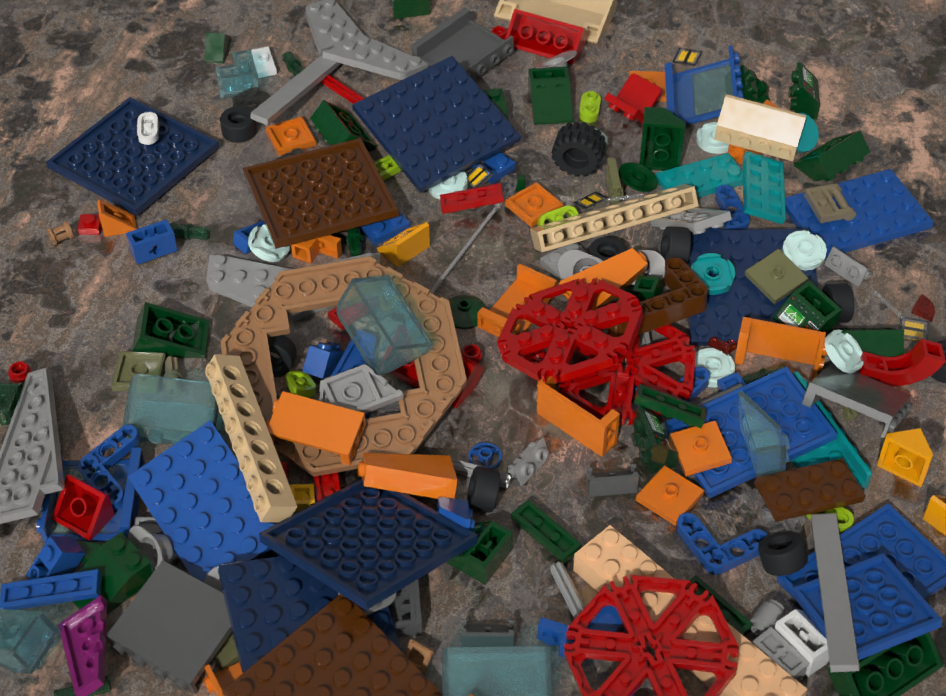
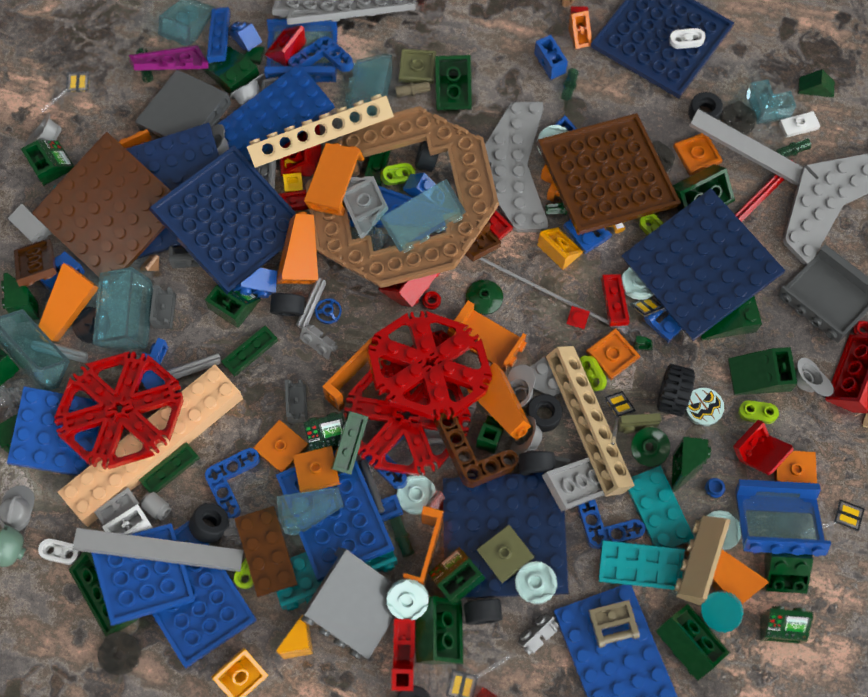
camera: 90 degrees right, 20 degrees up
teal plate [691,253,735,295] -> none
none -> red plate [566,306,590,329]

